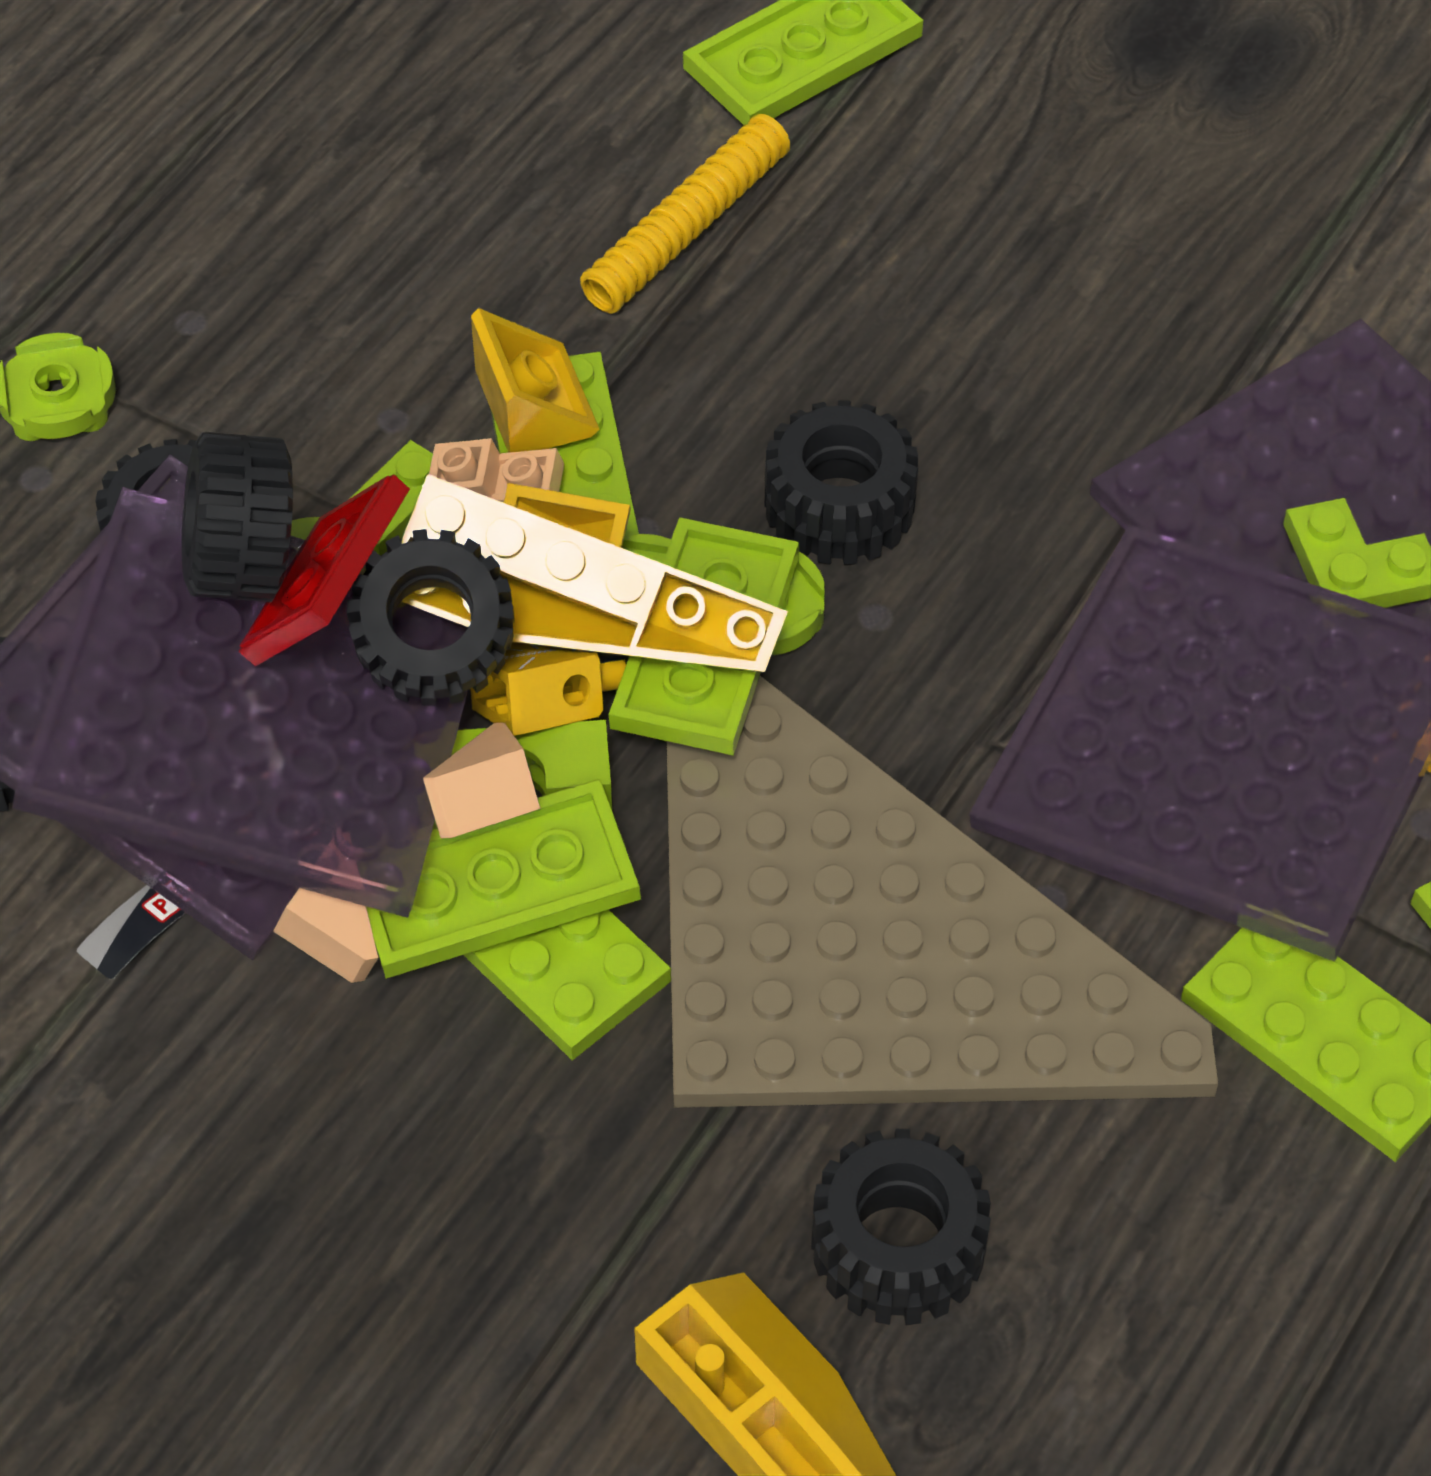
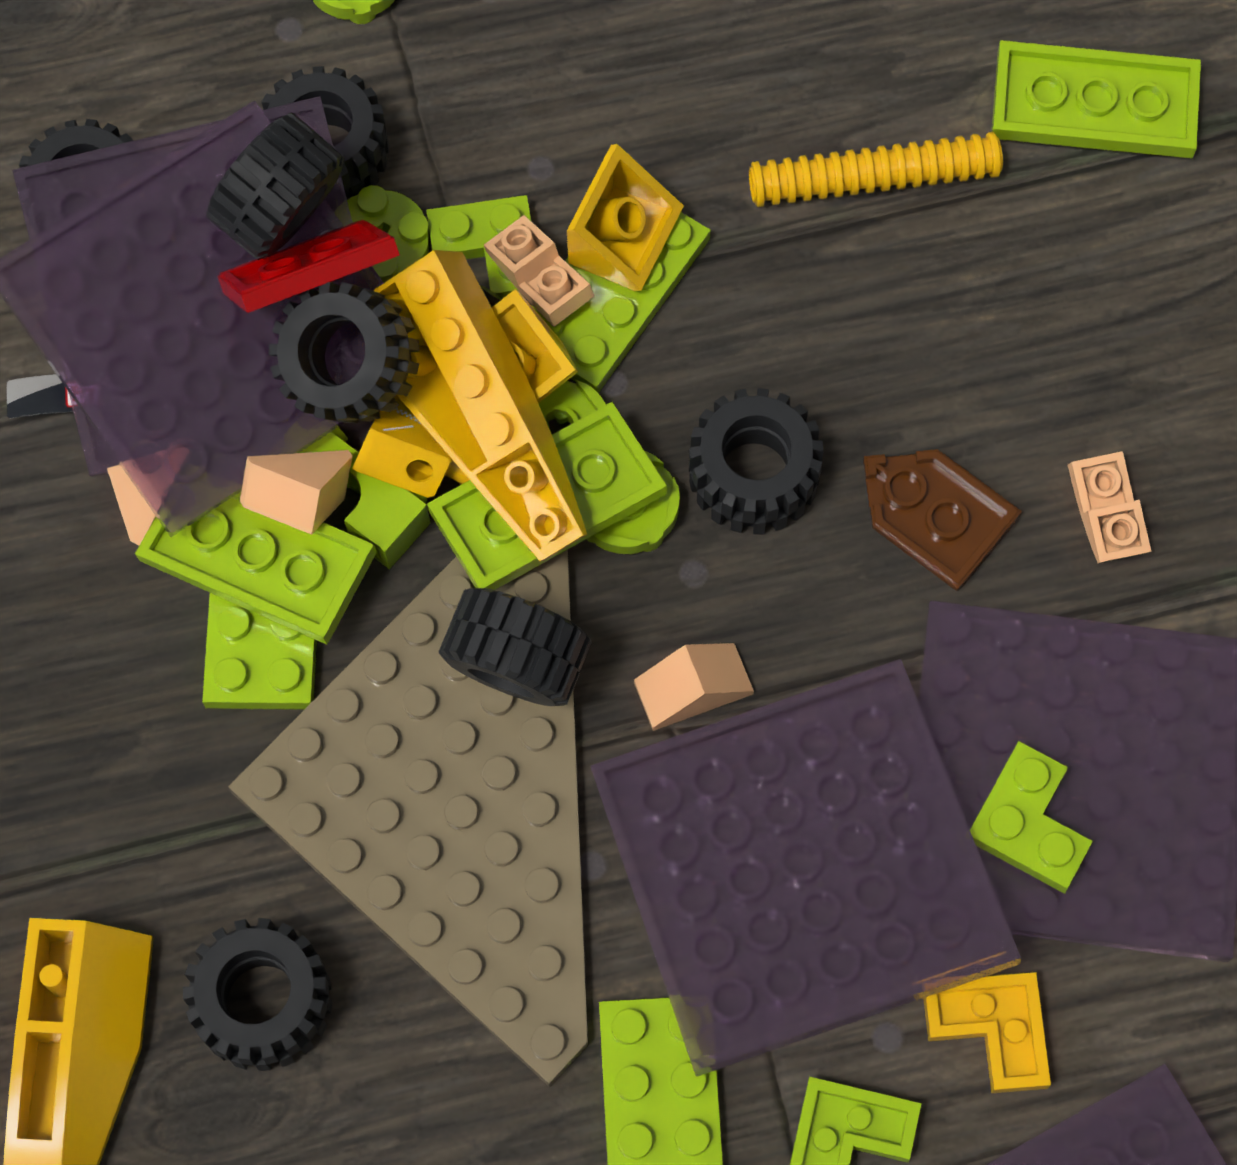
camera: 45 degrees right, 15 degrees up
none -> black tyre [438,588,592,706]
none -> light nougat slope [634,643,754,731]
none -> reddish brown tile [863,449,1022,591]
none -> light nougat slope [1068,451,1152,563]

